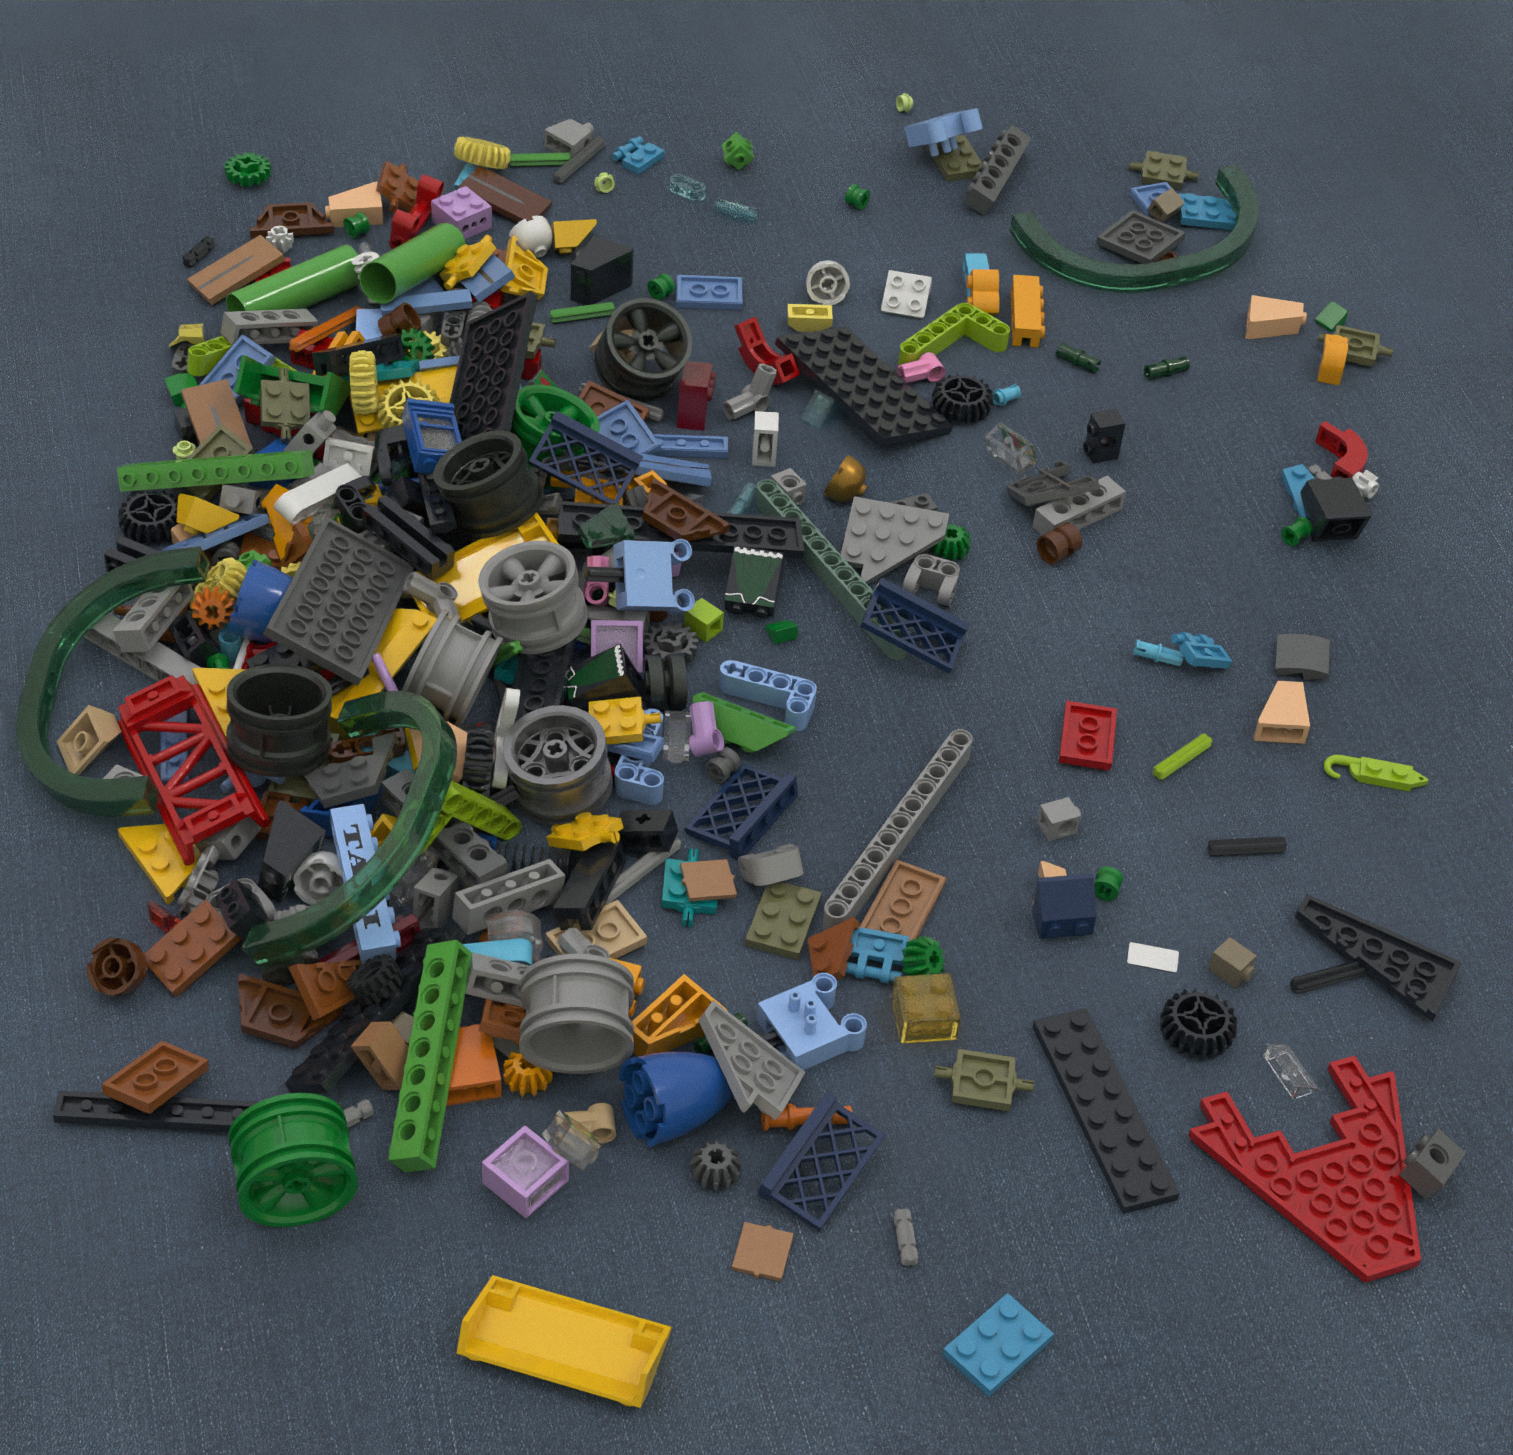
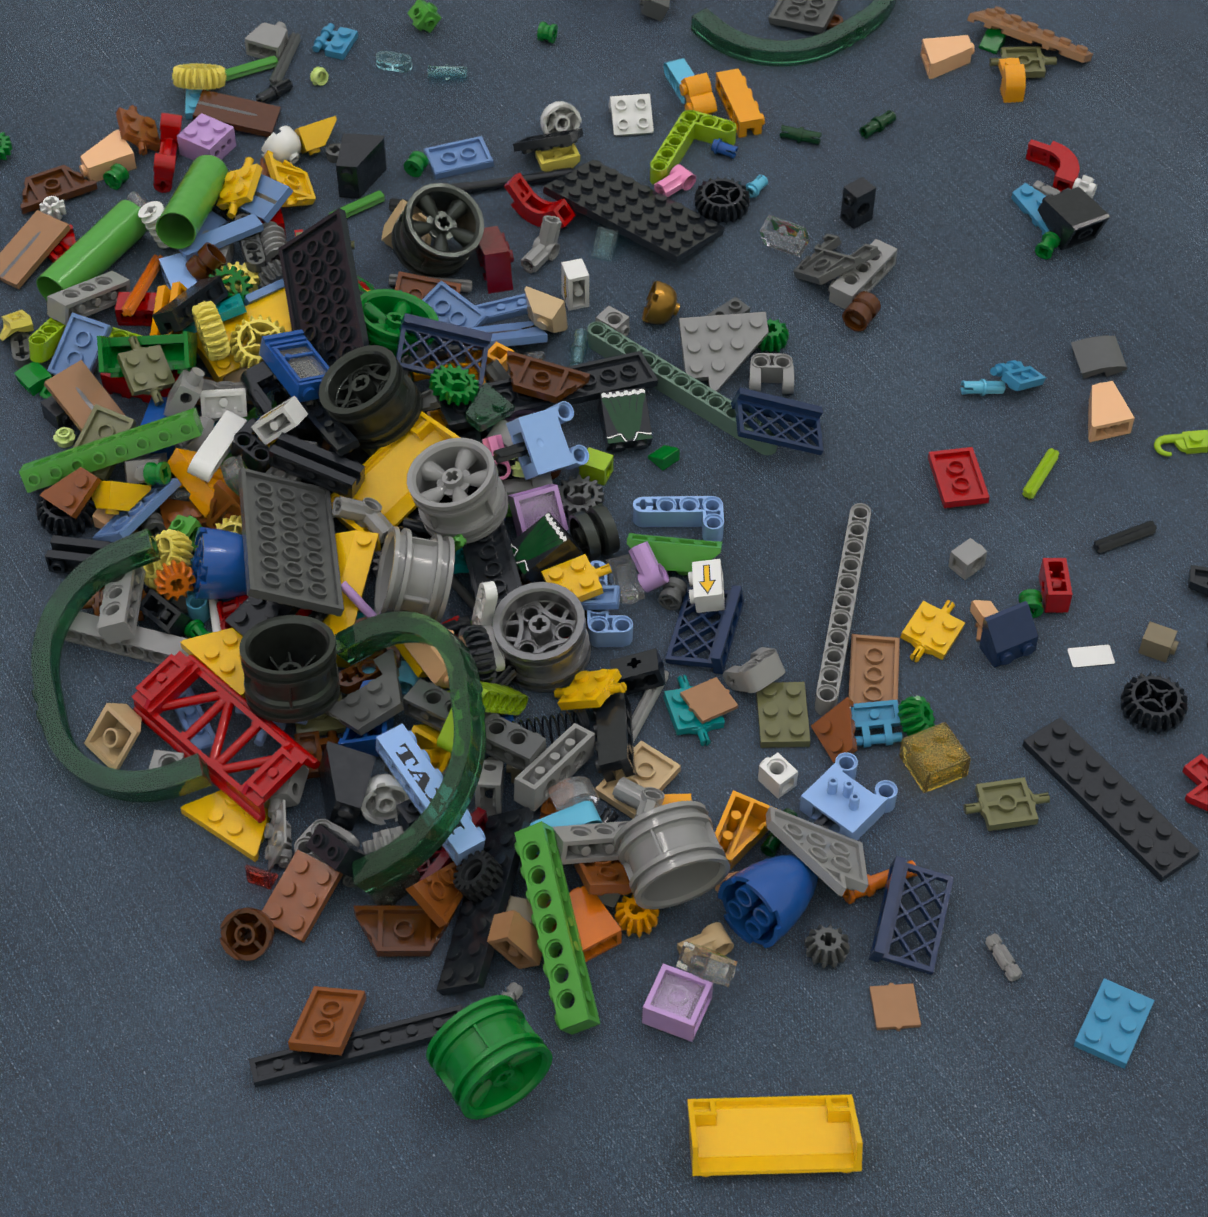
camera: 15 degrees left, 5 degrees up
none -> dark orange wing [40,467,102,519]
none -> green wheel [143,462,171,485]
none -> white brick [251,396,308,445]
none -> black axle [255,79,293,104]
none -> green gear [429,364,479,406]
none -> black piece [451,167,572,194]
none -> black plate [513,128,583,154]
none -> tan slope [524,286,568,333]
none -> white brick [688,559,725,613]
none -> blue pin [711,138,738,159]
none -> white brick [758,753,798,799]
none -> yellow plate [900,600,965,662]
none -> medium nougat wing [967,6,1093,63]
none -> red brick [1039,558,1073,613]

